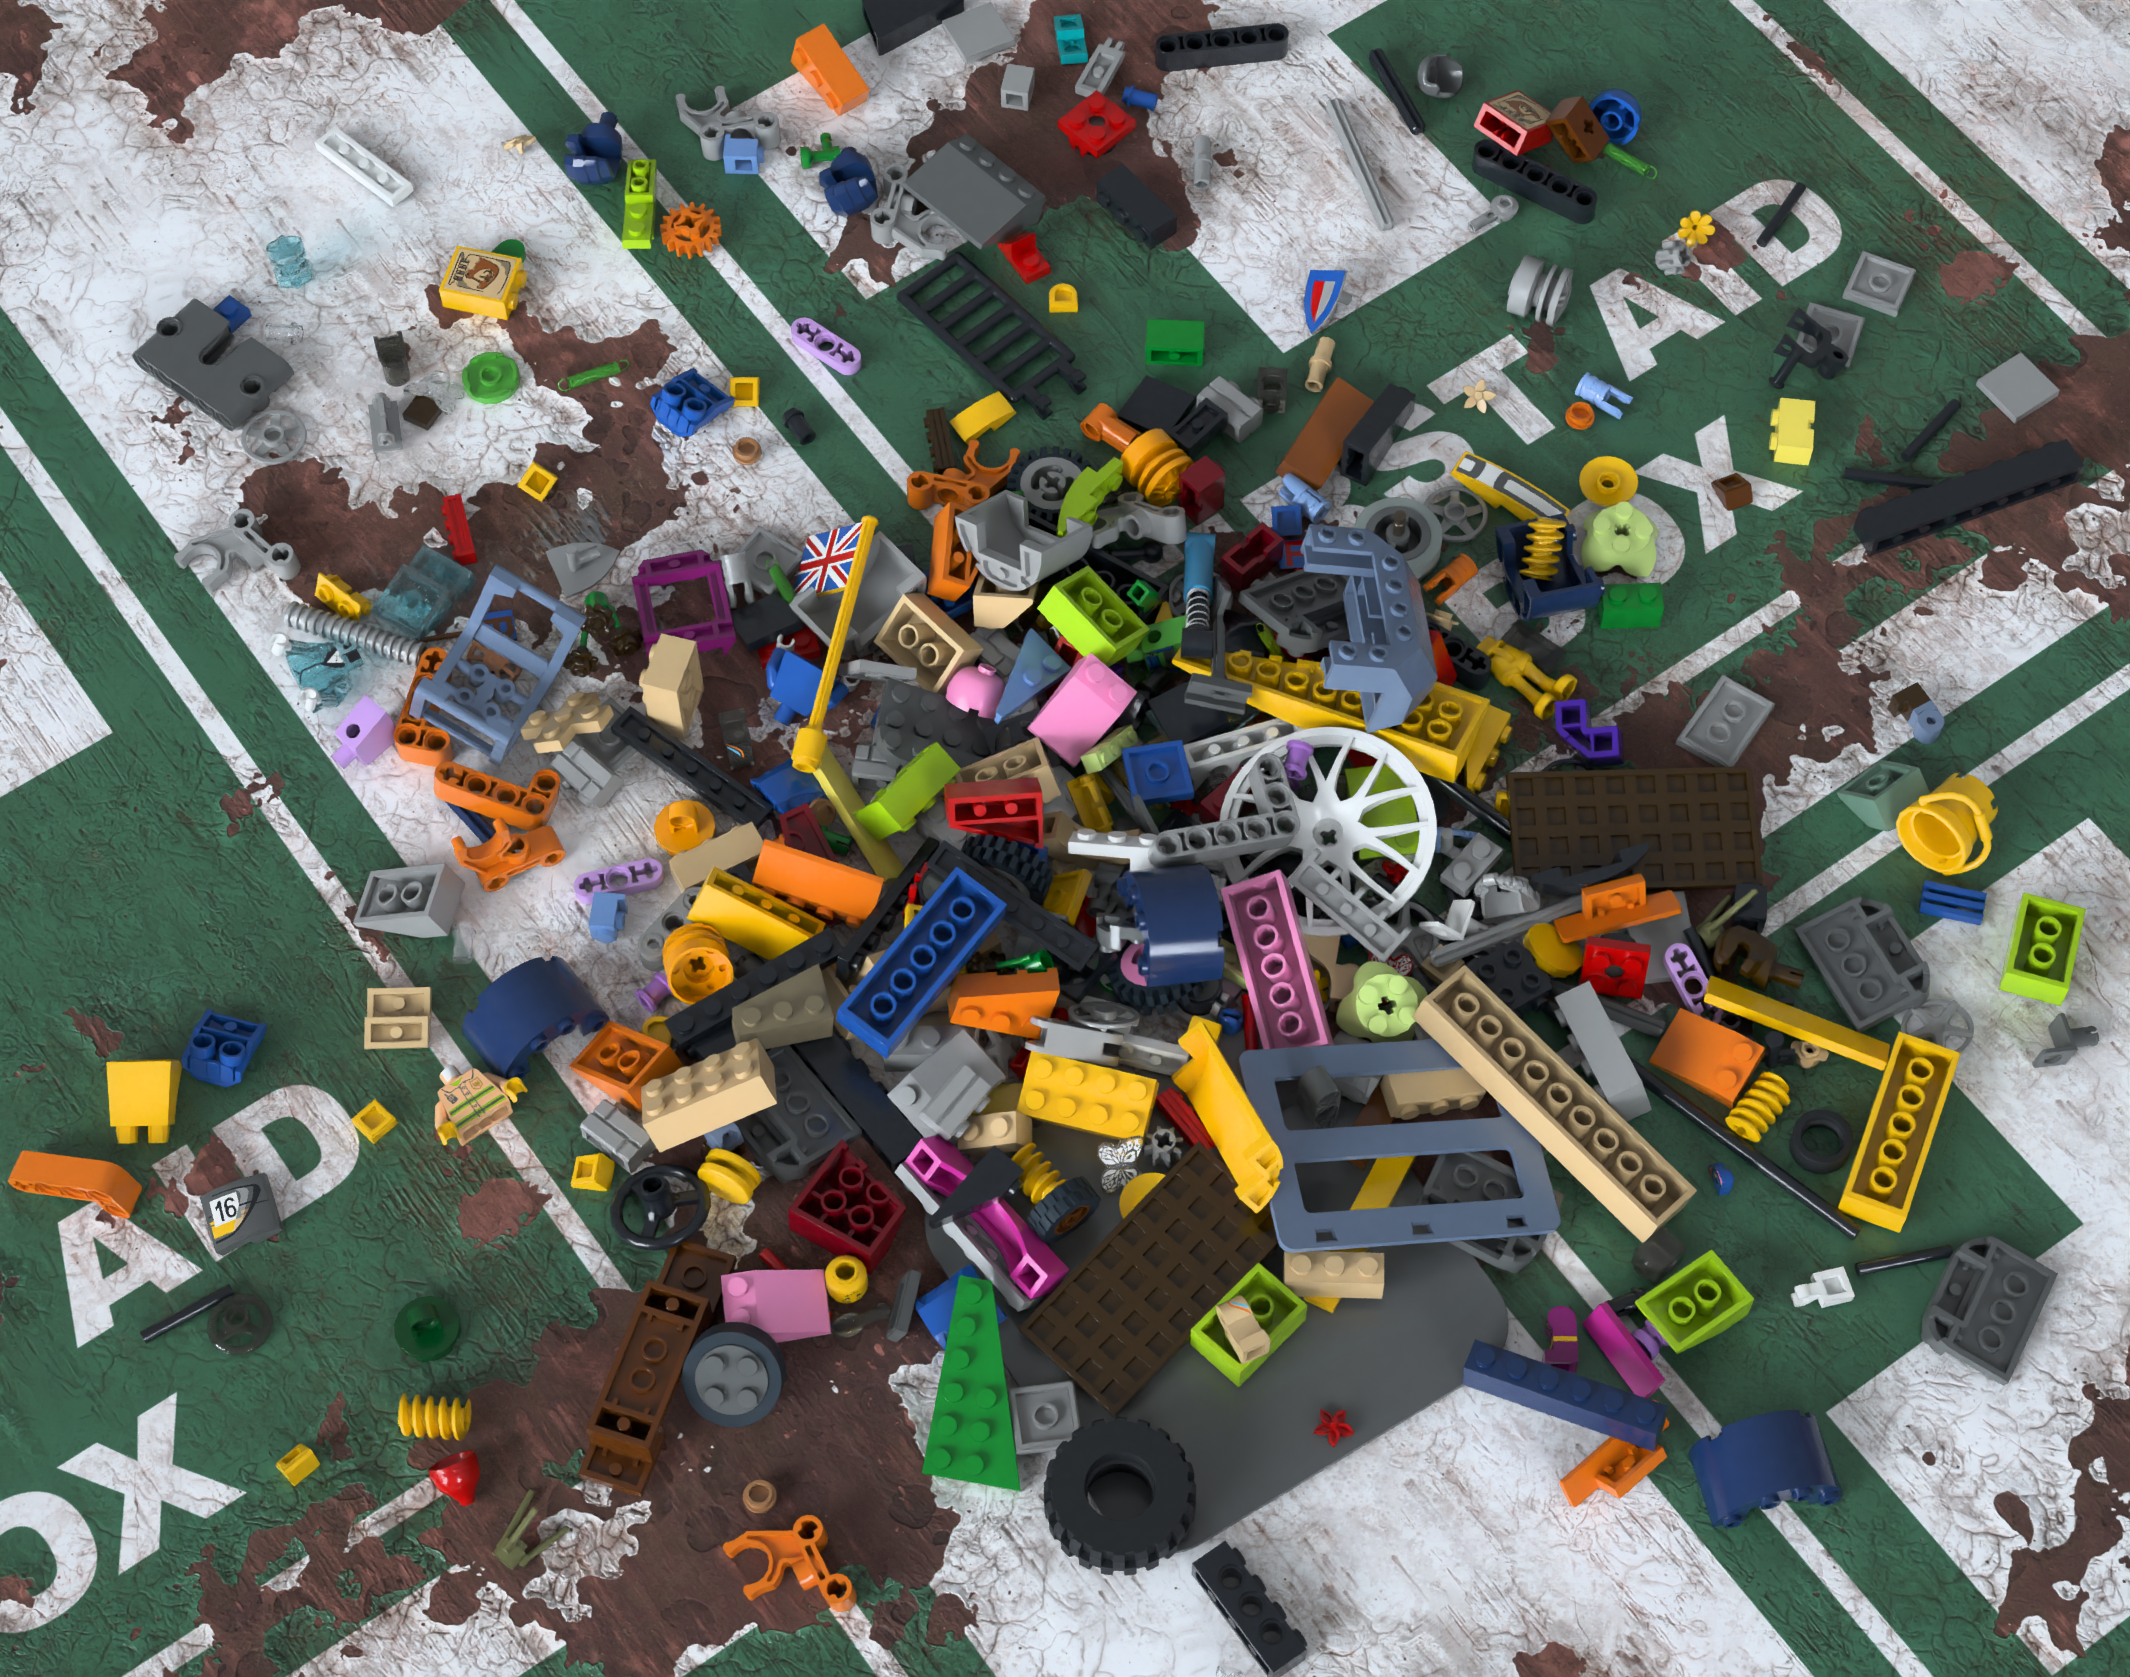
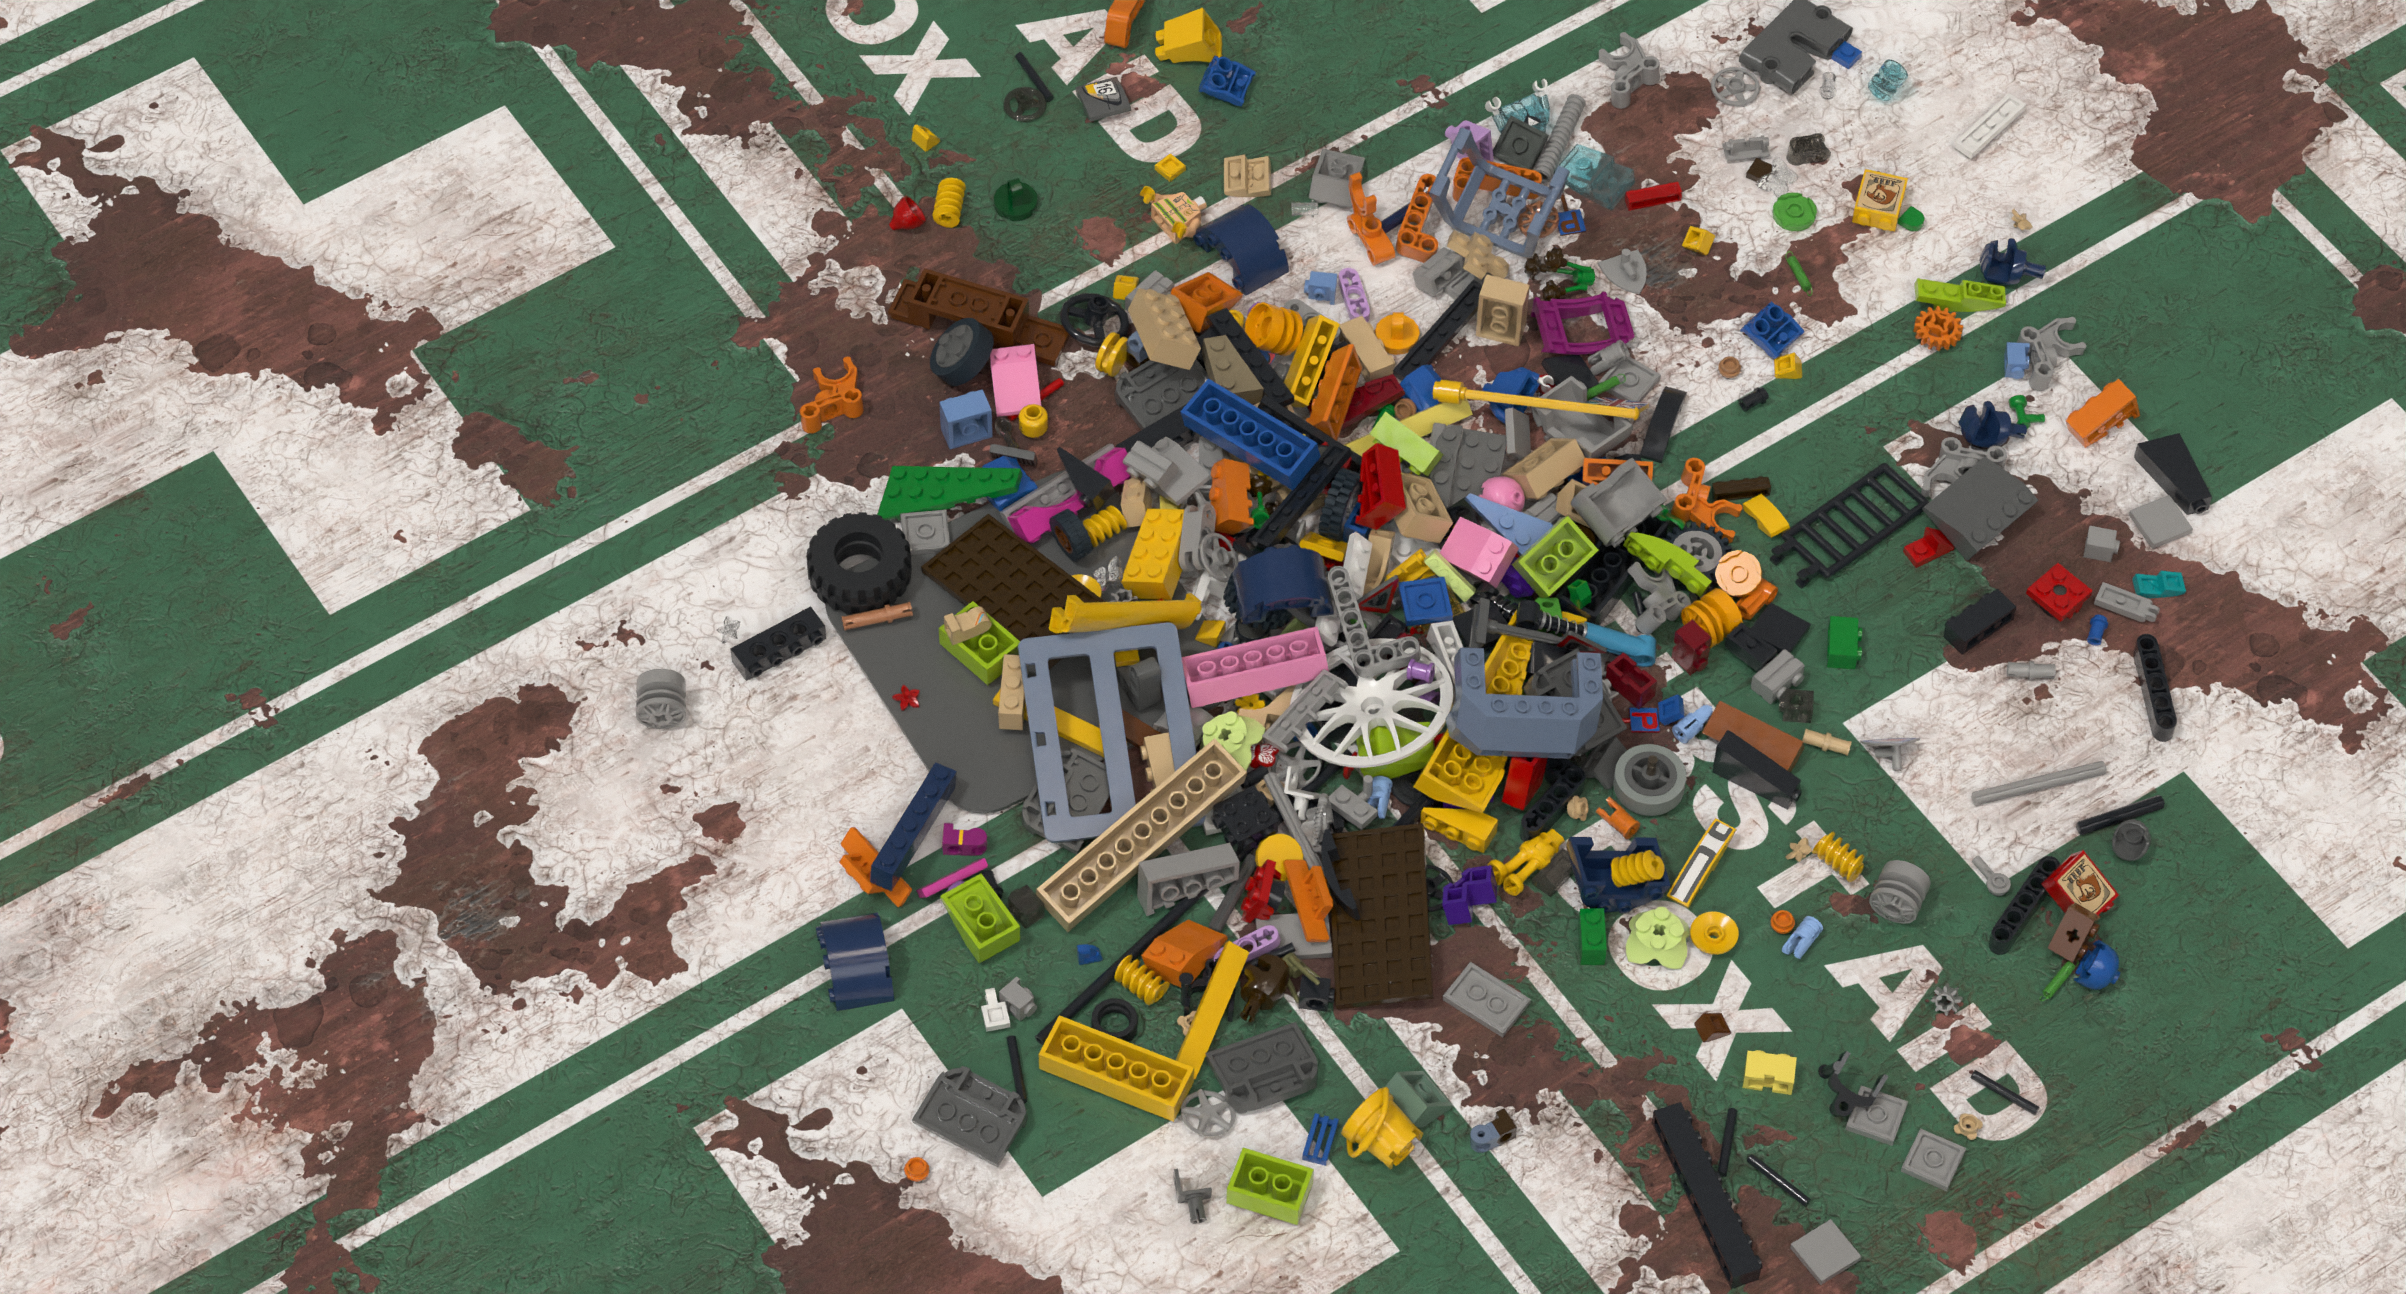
camera: 90 degrees right, 5 degrees down
yellow hinge [315,572,373,623] -> none
olive plant [492,1489,569,1570] -> none
clear smoke leg [717,708,755,770] -> none
medium nougat plate [743,1480,777,1514] -> none
dark red wedge [788,1139,906,1275] -> none
lavender beam [791,317,862,375] -> none
yellow tile [1049,283,1078,313] -> none
light grey wheel [1423,486,1488,542] -> none
yellow plant [1678,210,1715,247] -> none
none -> nougat pin [841,602,913,631]
none -> orange plate [904,1157,929,1182]
none -> medium blue brick [939,389,993,449]
none -> light grey brick [999,977,1037,1021]
none -> pearl dark grey tile [1493,115,1550,170]
none -> black slope [1640,386,1687,463]
none -> tile [1715,550,1762,597]
none -> yellow piece [1812,831,1865,882]
none -> tan plate [1954,1113,1983,1140]

